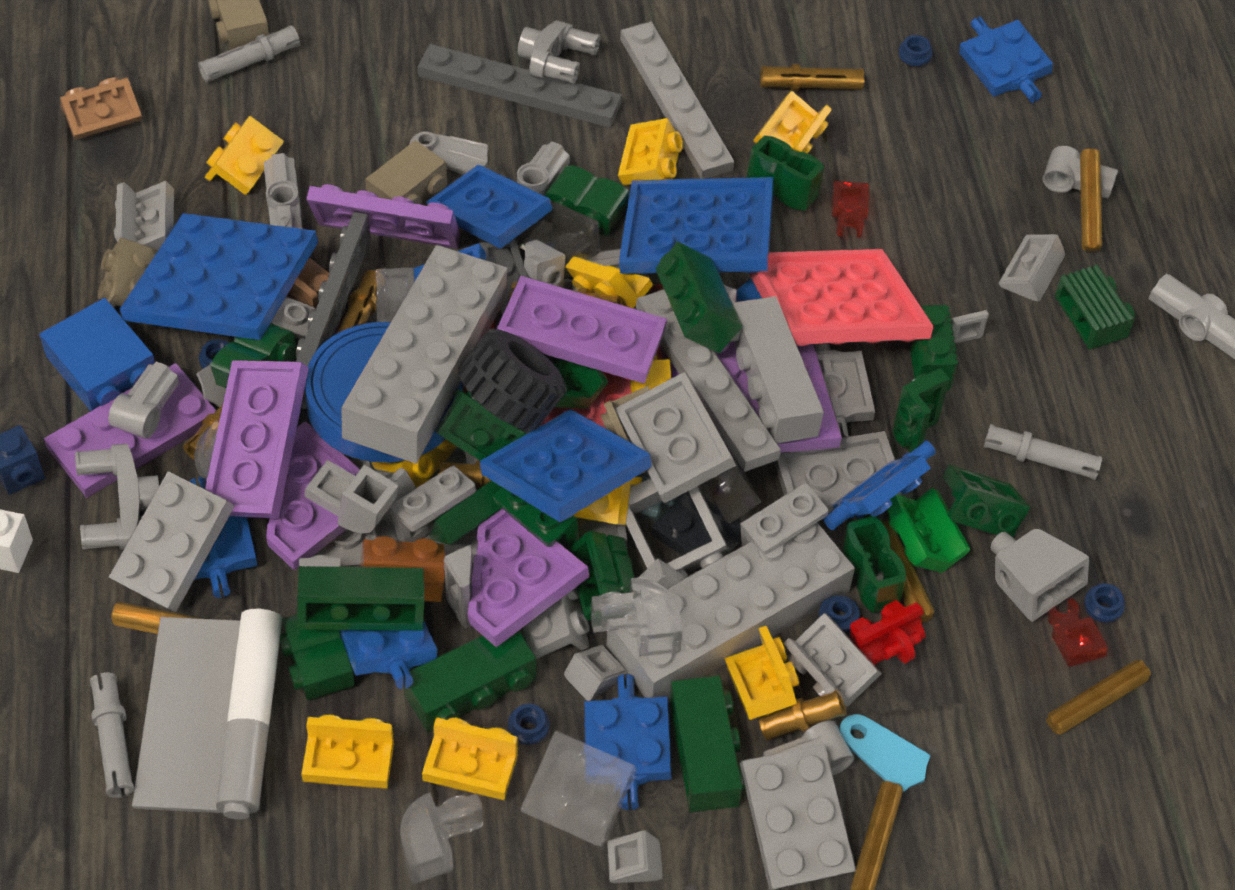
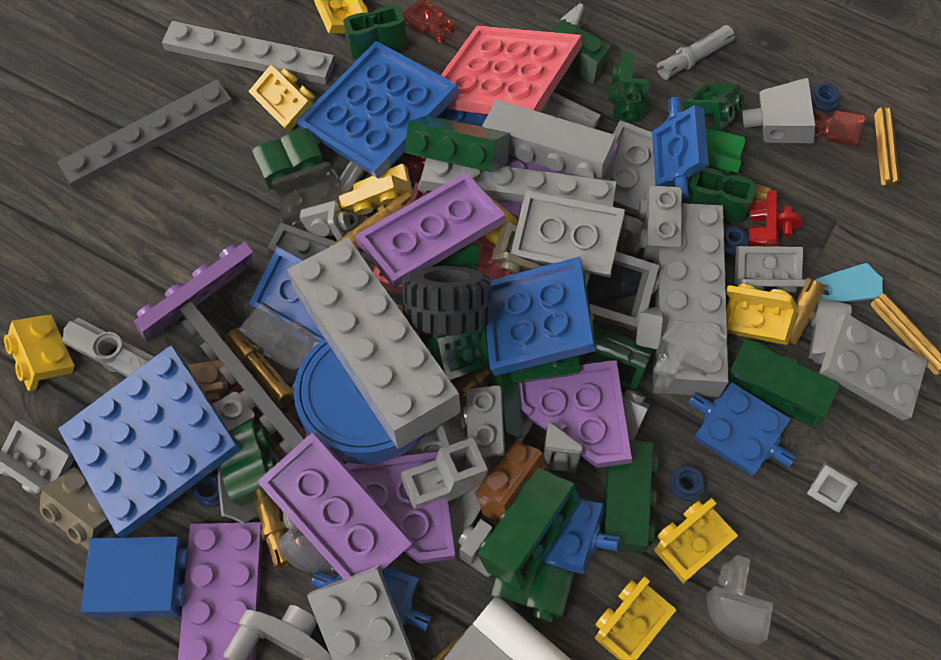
camera: 50 degrees left, 10 degrees up
light grey piece [108,362,179,439] -> none
dark tan brick [365,140,447,205] -> none
light grey piece [410,131,488,175] -> none
blue plate [427,164,552,249] -> none
light grey piece [517,141,570,197] -> none
light grey connector [518,21,600,84] -> none
clear brick [520,731,637,848] -> none
light grey slope [564,645,628,701] -> none

